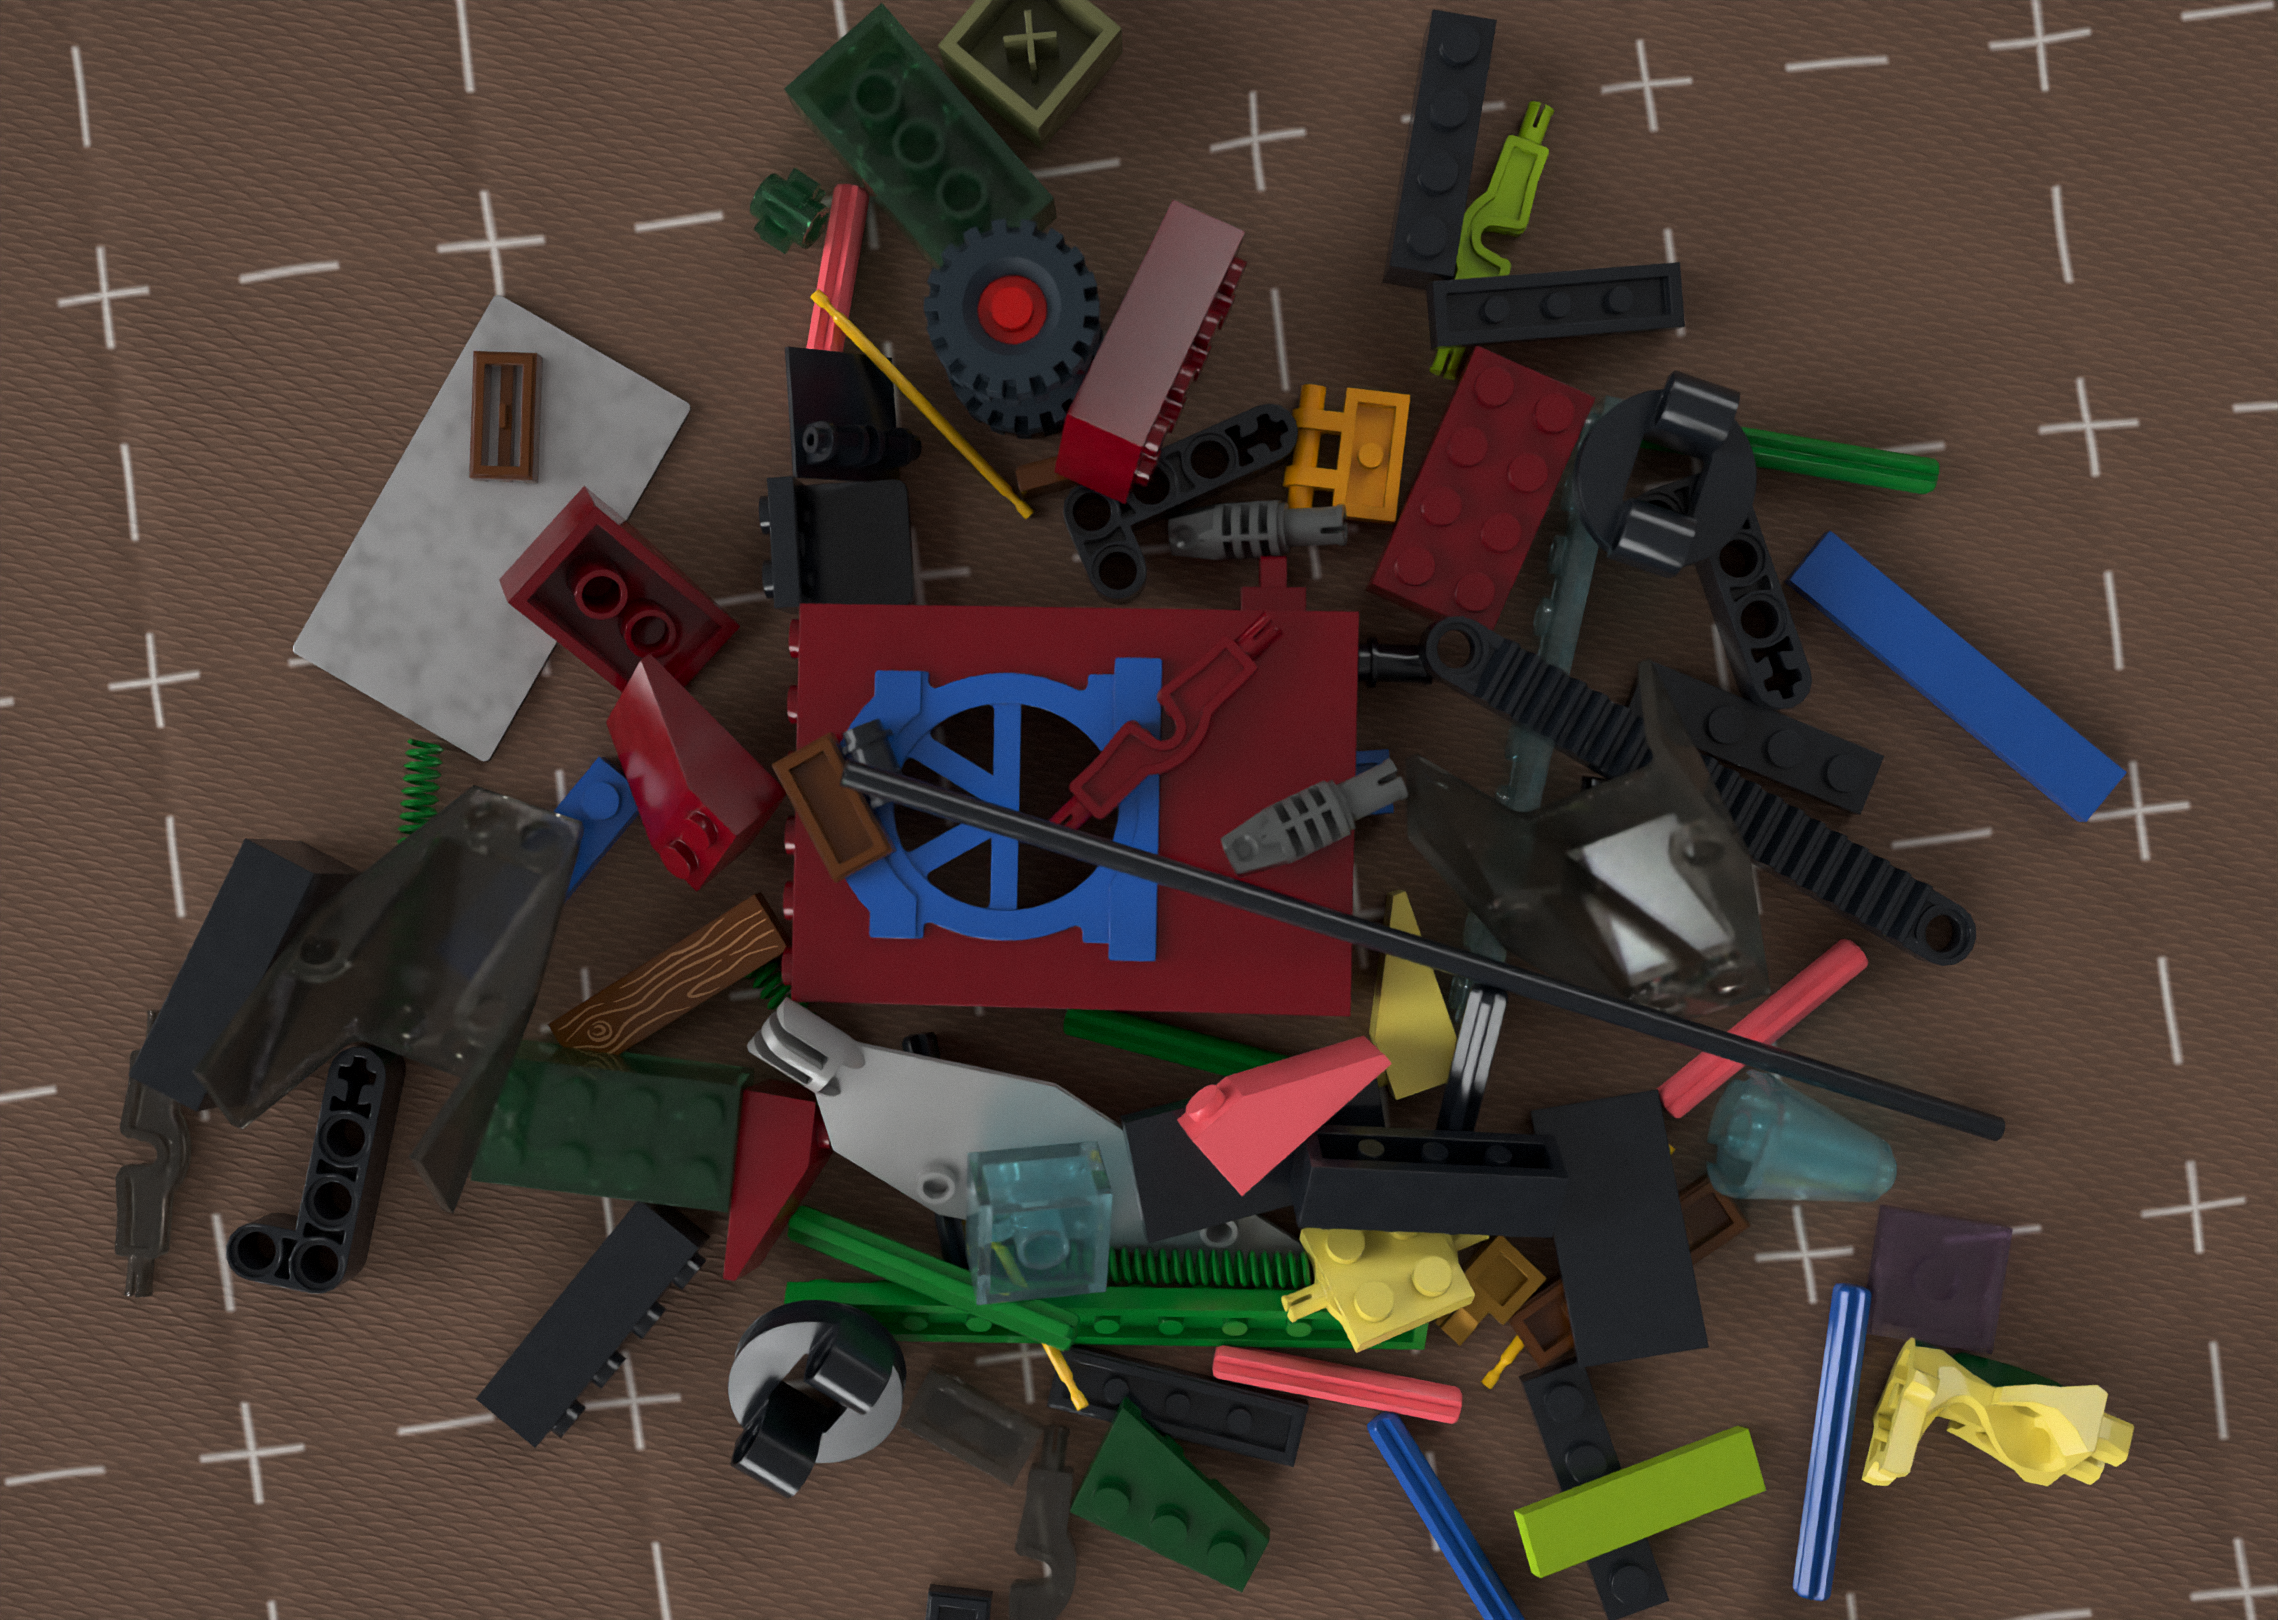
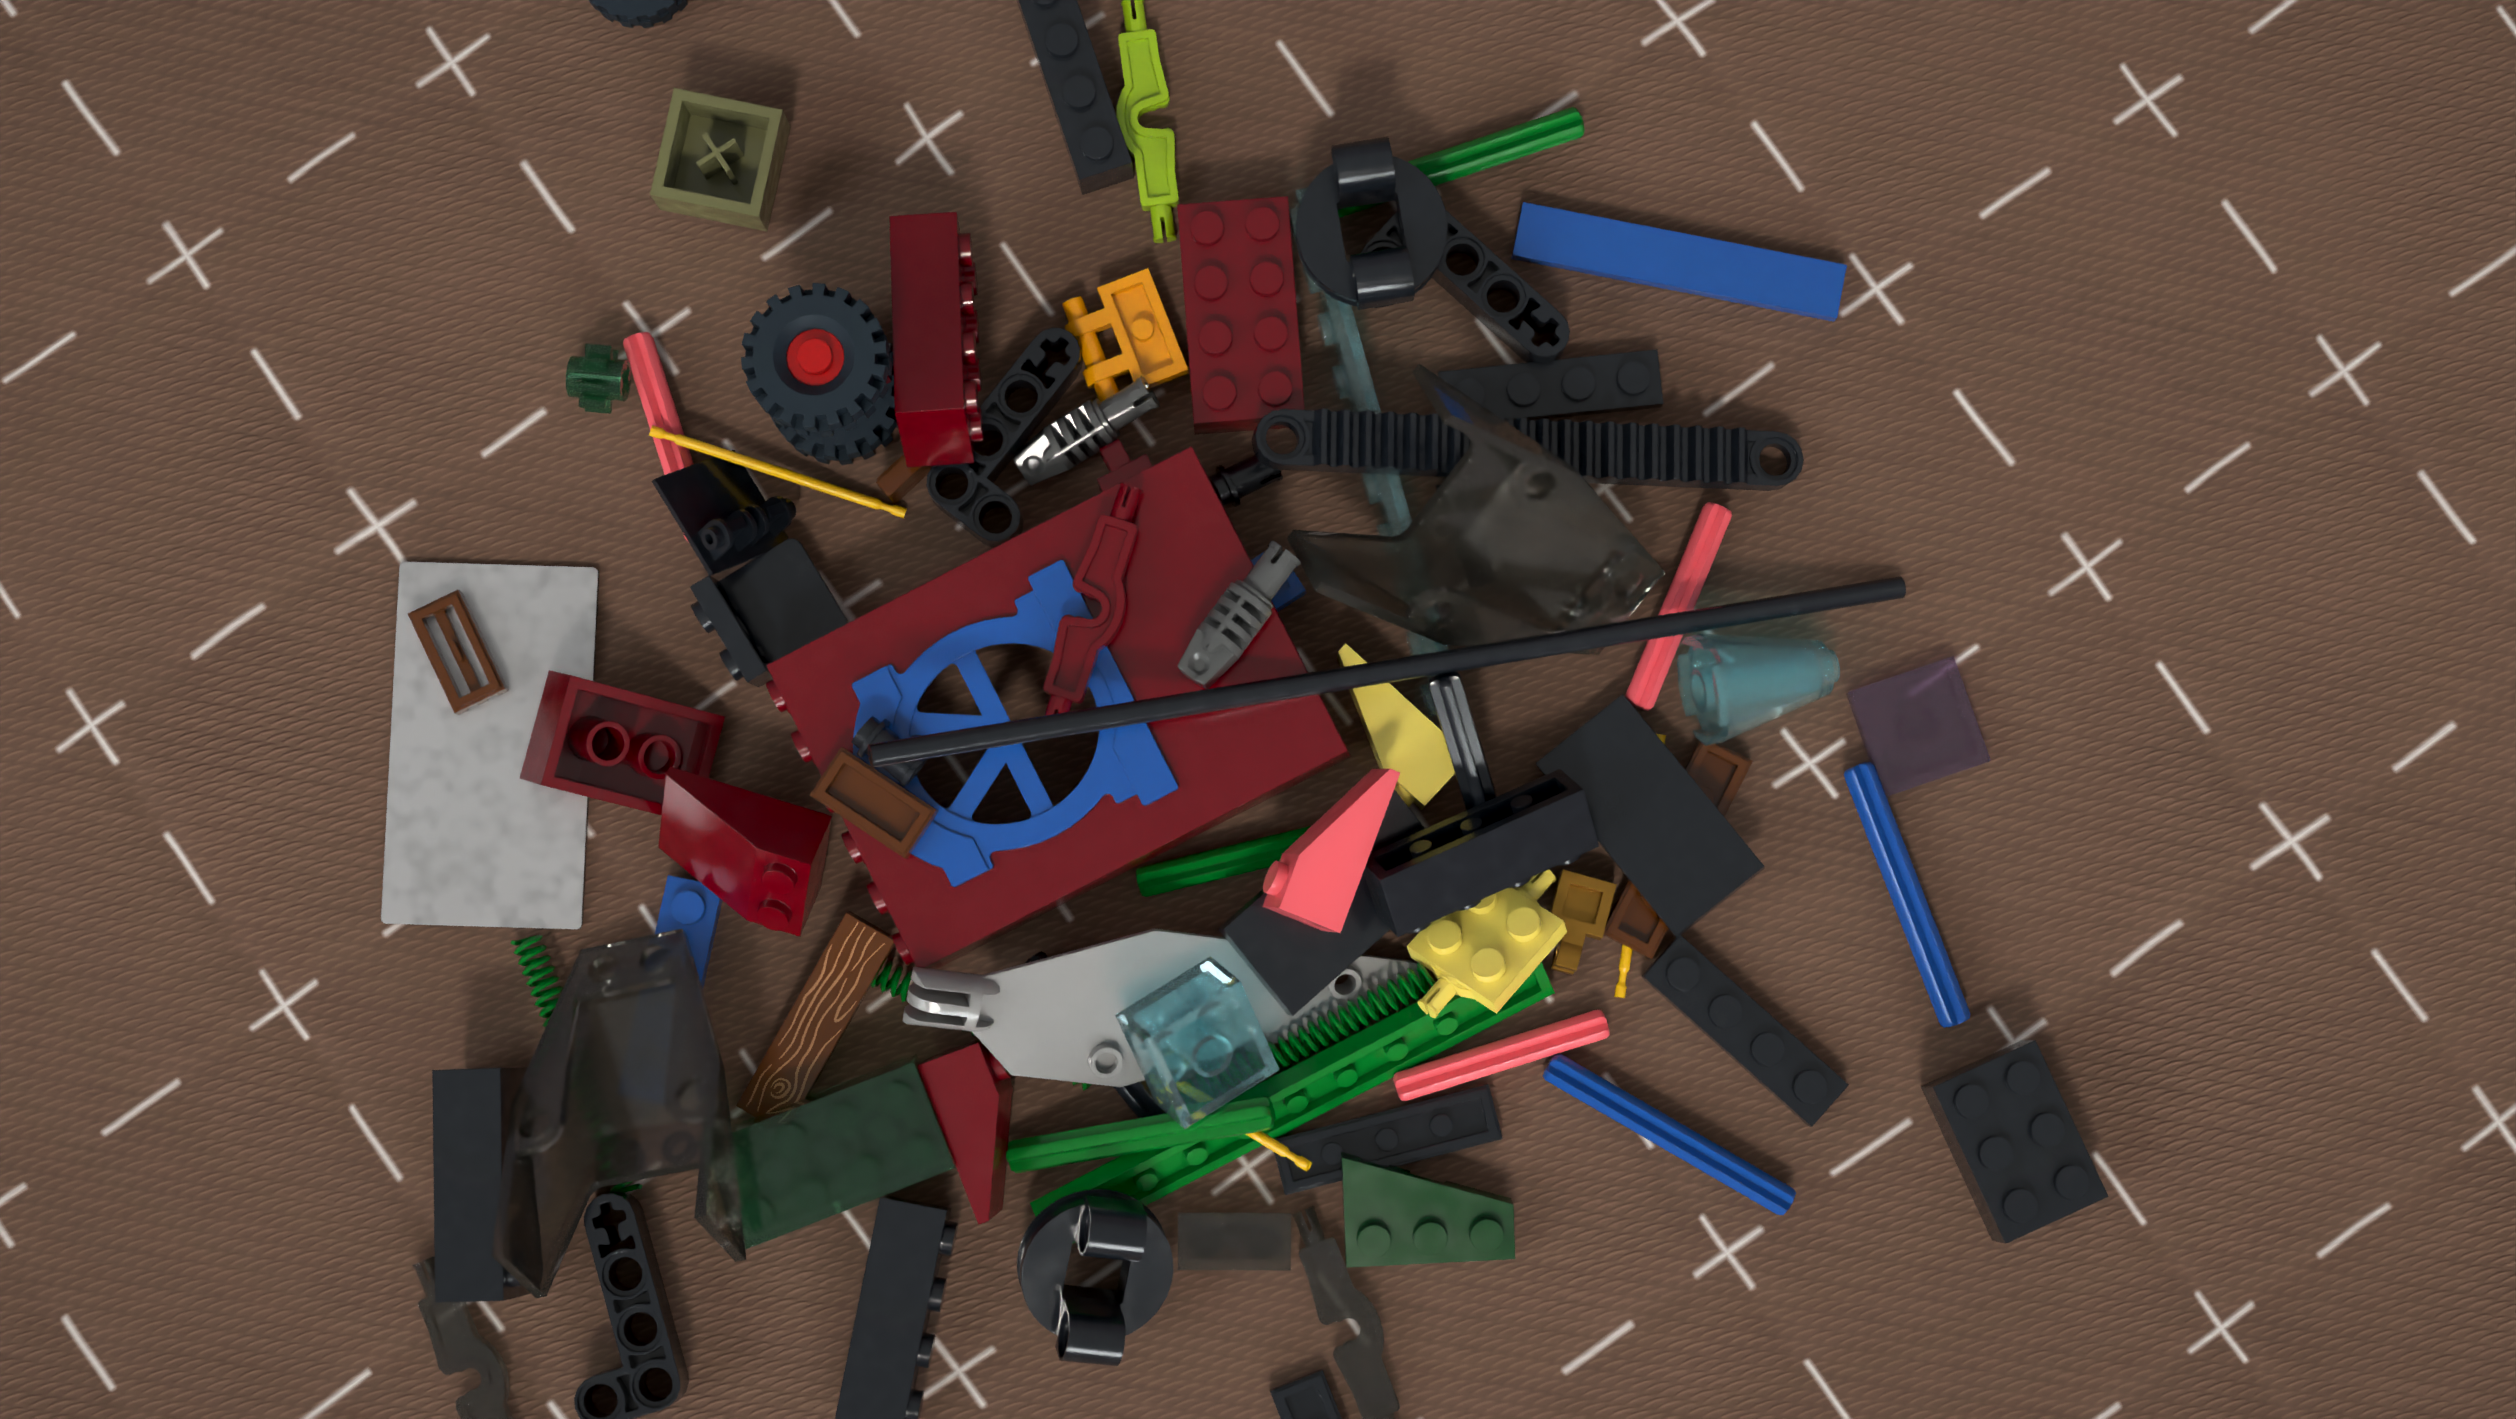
camera: 30 degrees left, 5 degrees down
clear green brick [784,3,1057,270] -> none
black plate [1426,262,1685,350] -> none
lime tile [1514,1425,1766,1578] -> none
light yellow hips [1862,1337,2134,1486] -> none

